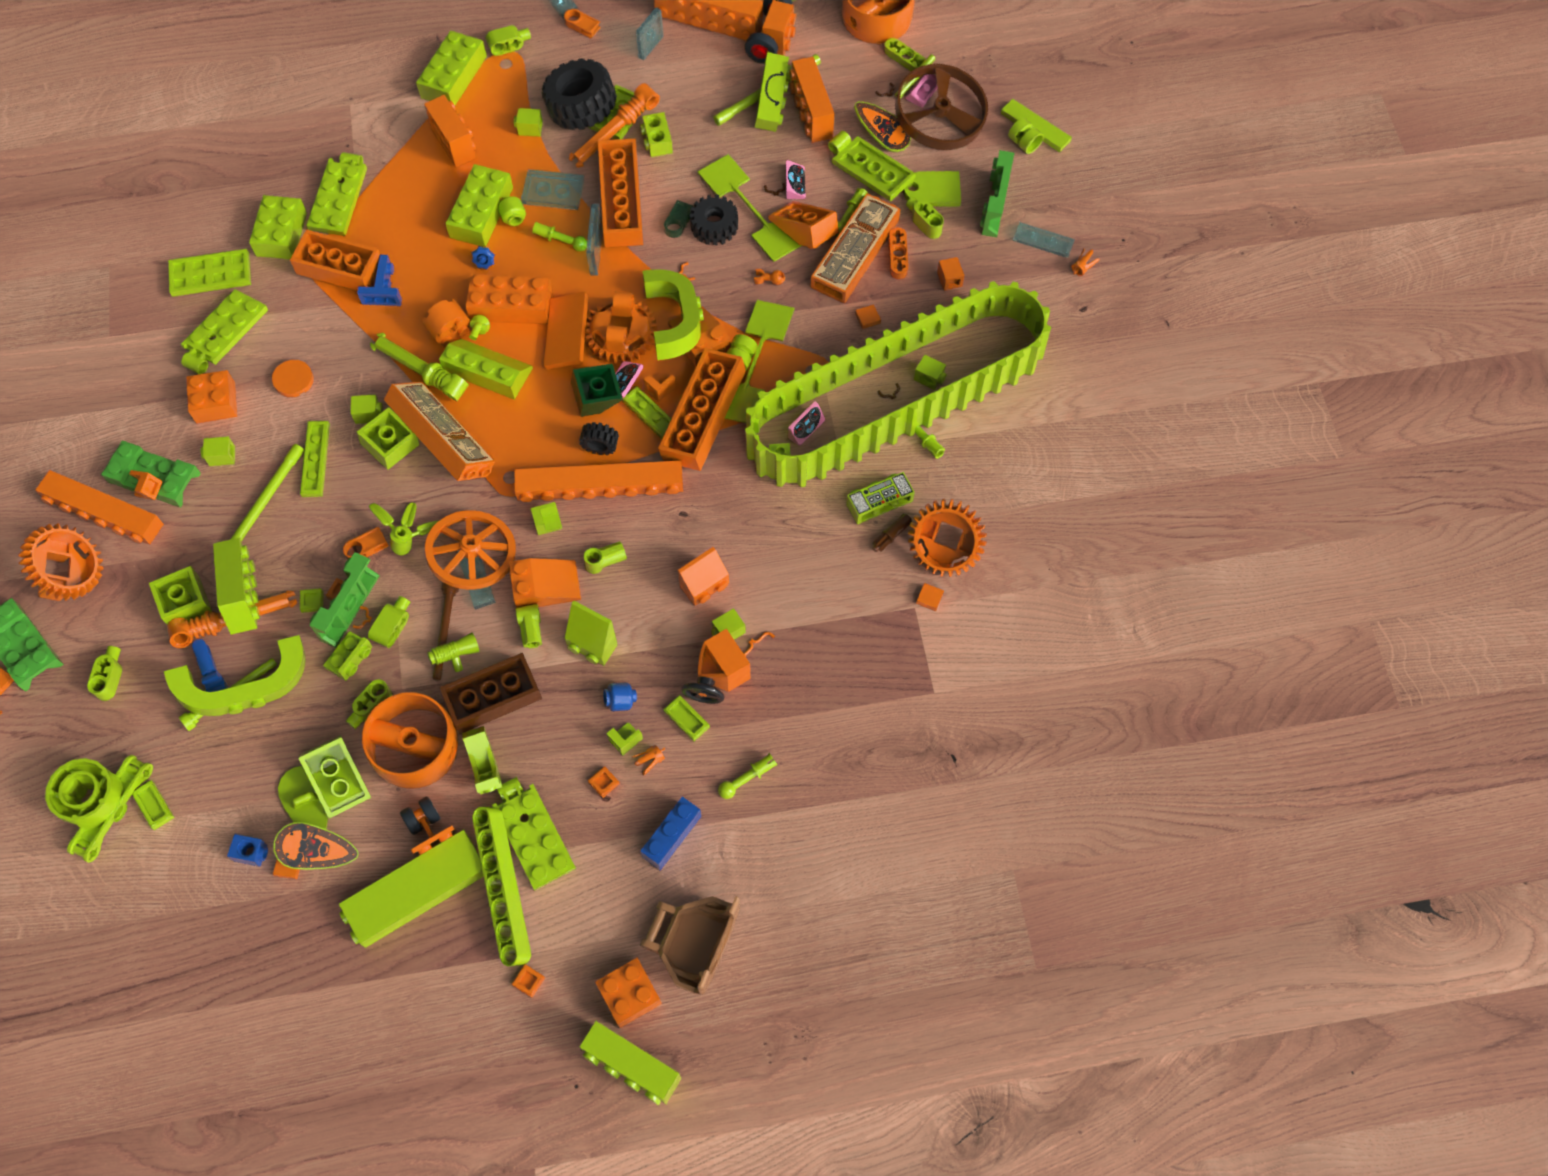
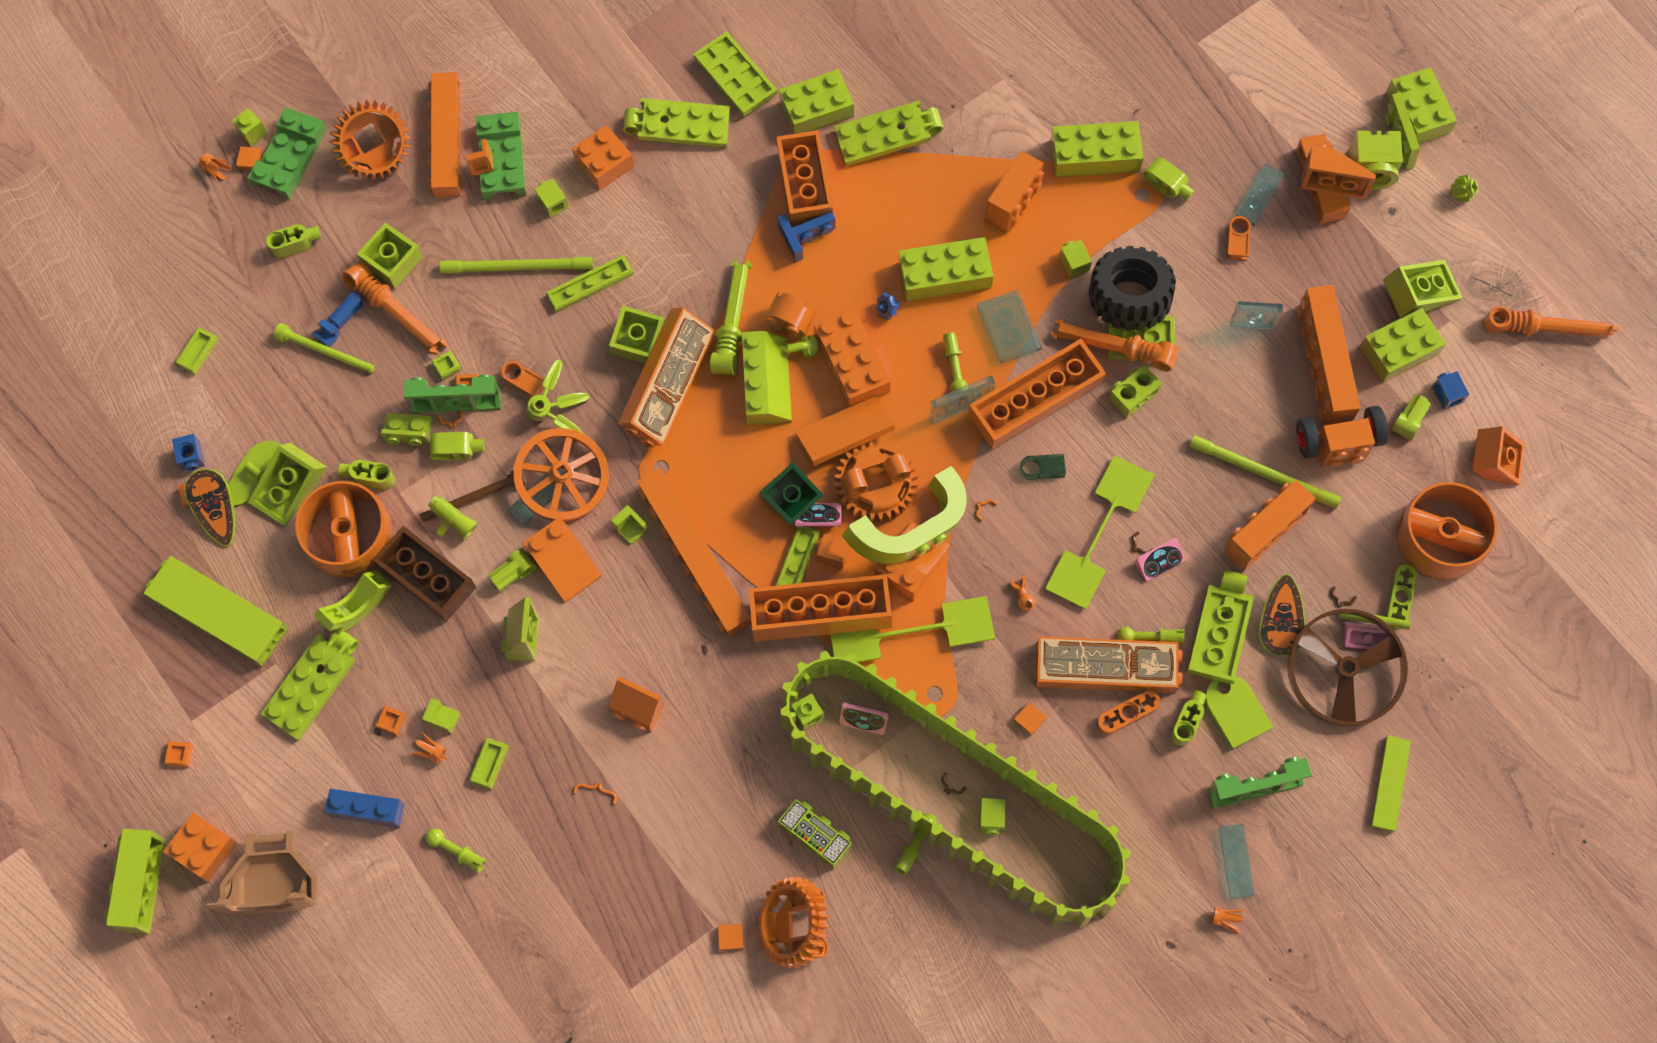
camera: 65 degrees right, 5 degrees up
lime piece [45,755,153,863] -> none
lime arch [164,635,306,716] -> none
lime brick [213,538,260,635] -> none
orange tile [272,360,314,397] -> none
lime brick [351,394,383,424] -> none
plate [400,796,455,855] -> none
lime beam [472,807,531,966] -> none
lime head [498,196,526,226] -> none
black tyre [579,422,619,455] -> none
lime piece [583,541,627,574] -> none
blue head [603,682,637,712] -> none
orange piece [681,628,751,704] -> none
black tyre [690,194,738,246] -> none
lime brick [711,608,746,640] -> none
lime wheel [726,334,758,371] -> none
lime brick [754,52,791,132] -> none
orange slope [768,201,839,249] -> none
reddish brown piece [872,514,912,552] -> none
orange panel [937,257,965,291] -> none
lime wheel [1008,118,1044,154] -> none

